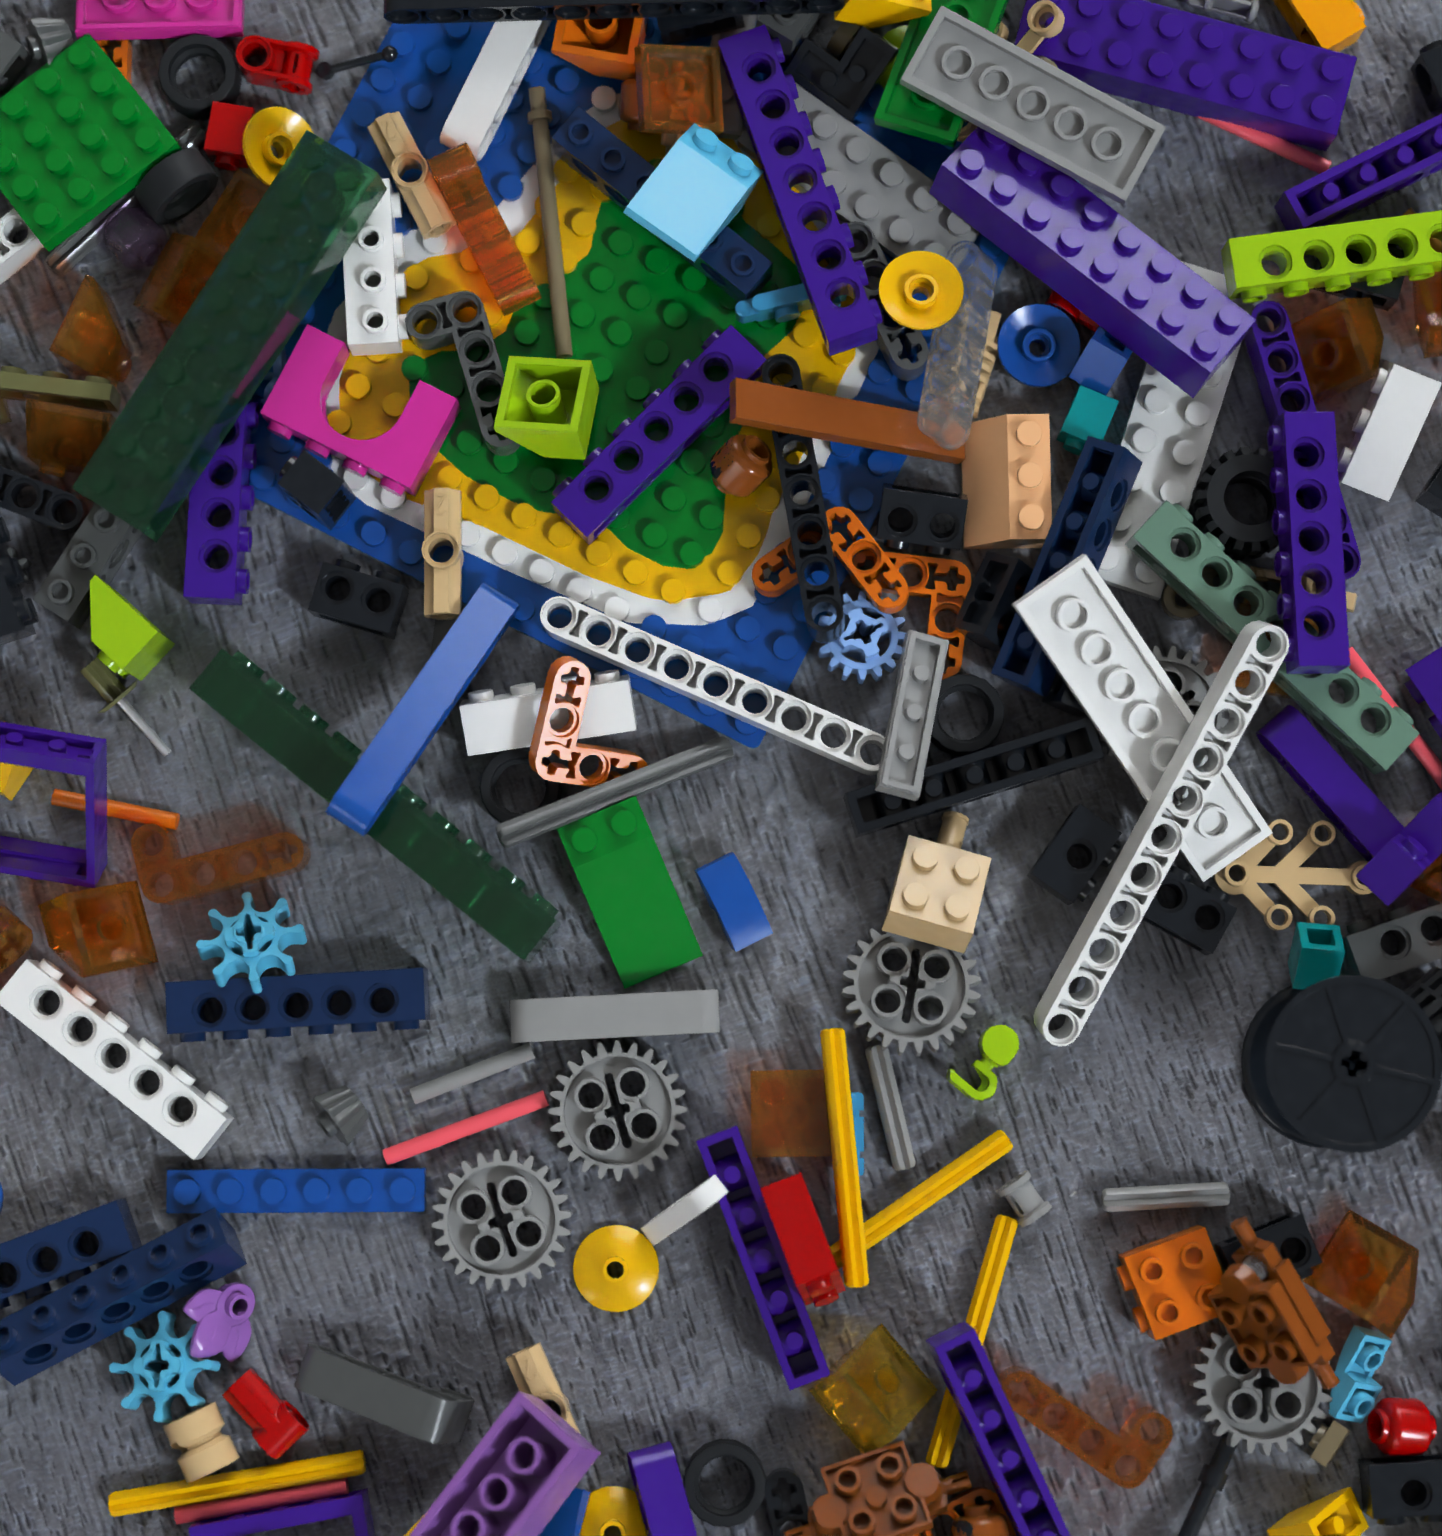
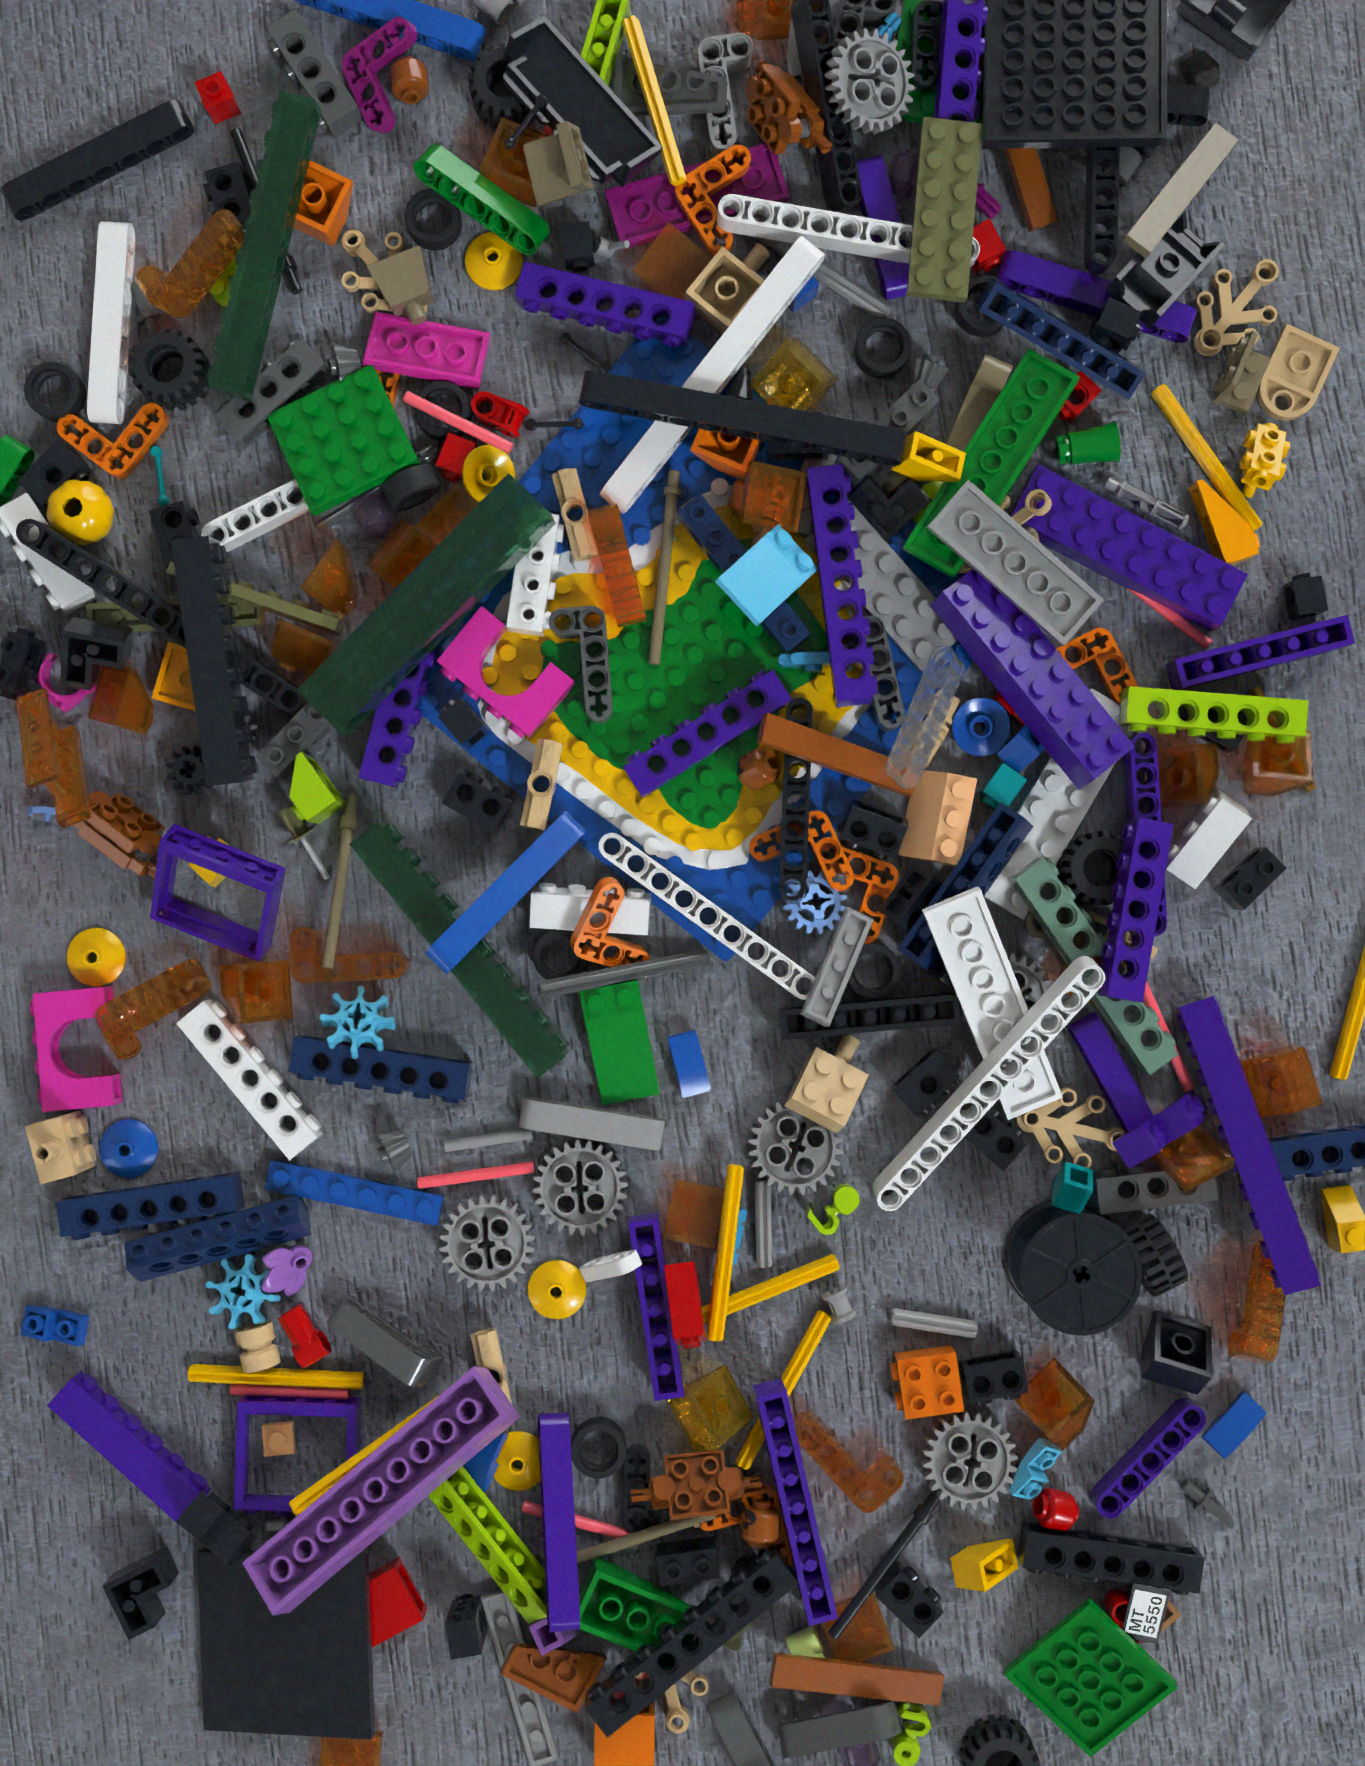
camera: 10 degrees right, 5 degrees up
orange piece [51,789,180,830] -> none
lime slope [494,356,599,460] -> none
yellow dish [879,251,964,330] -> none
dark orange piece [1207,1216,1340,1390] -> none
dark tan plate [1308,1420,1350,1468] -> none
none -> dark tan bar [321,794,359,969]
none -> coral bar [403,391,514,454]
none -> orange beam [1056,628,1139,705]

